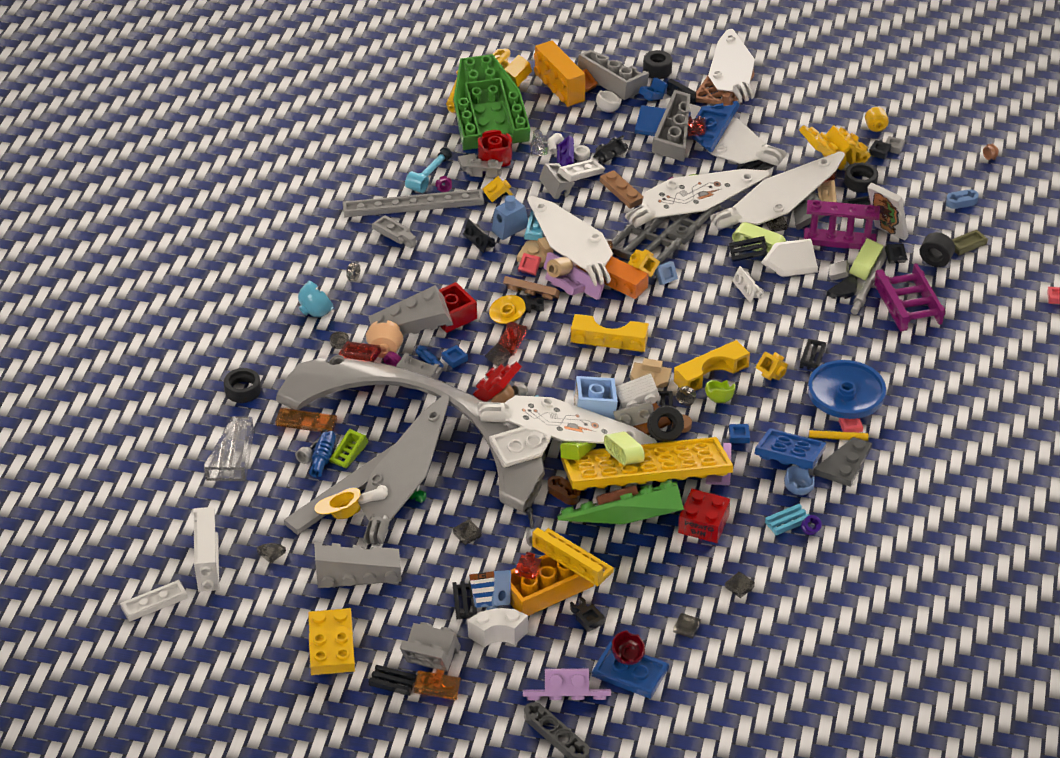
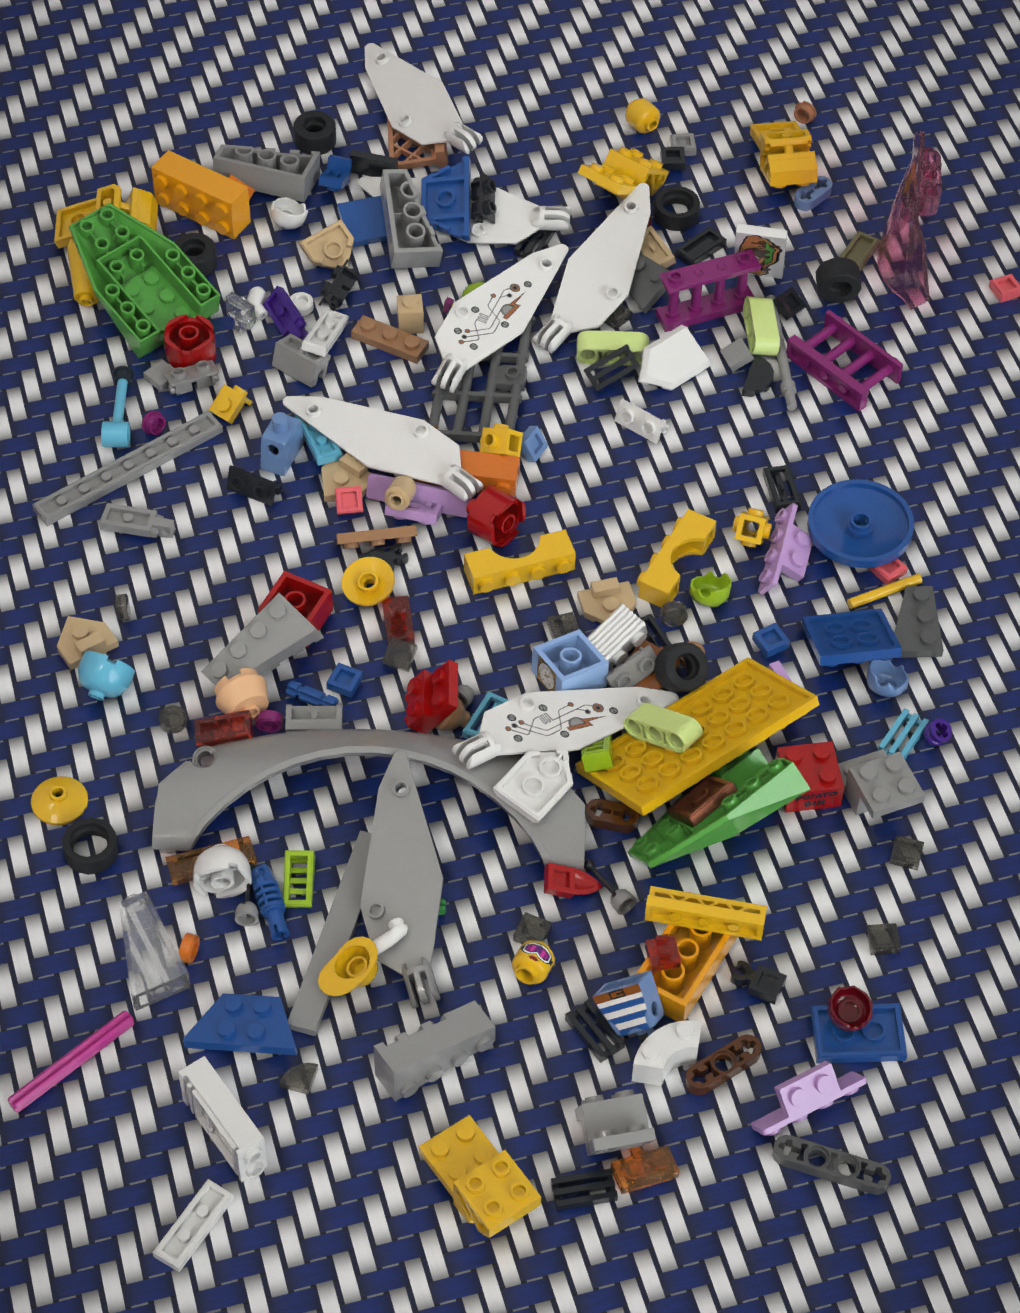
camera: 30 degrees left, 10 degrees up
clear red tile [687,115,706,136] -> none
none -> dark pink axle [8,1011,134,1112]
none -> yellow dish [31,776,88,825]
none -> tan plate [57,616,119,670]
none -> black tyre [174,233,217,277]
none -> orange tile [178,932,200,964]
none -> blue wing [183,993,298,1055]
none -> white cylinder [193,844,252,898]
none -> tan plate [299,219,354,270]
none -> tan brick [396,294,424,334]
none -> red brick [466,484,526,547]
none -> black hinge [471,171,496,224]
none -> yellow head [512,940,555,985]
none -> red plate [544,863,602,899]
none -> clear smoke tile [546,612,579,640]
none -> reddish brown beam [685,1034,762,1096]
none -> yellow piece [750,121,818,188]
none -> lavender bracket [758,503,813,595]
none -> light grey bracket [838,749,925,819]
none -> clear pink windscreen [877,131,942,310]

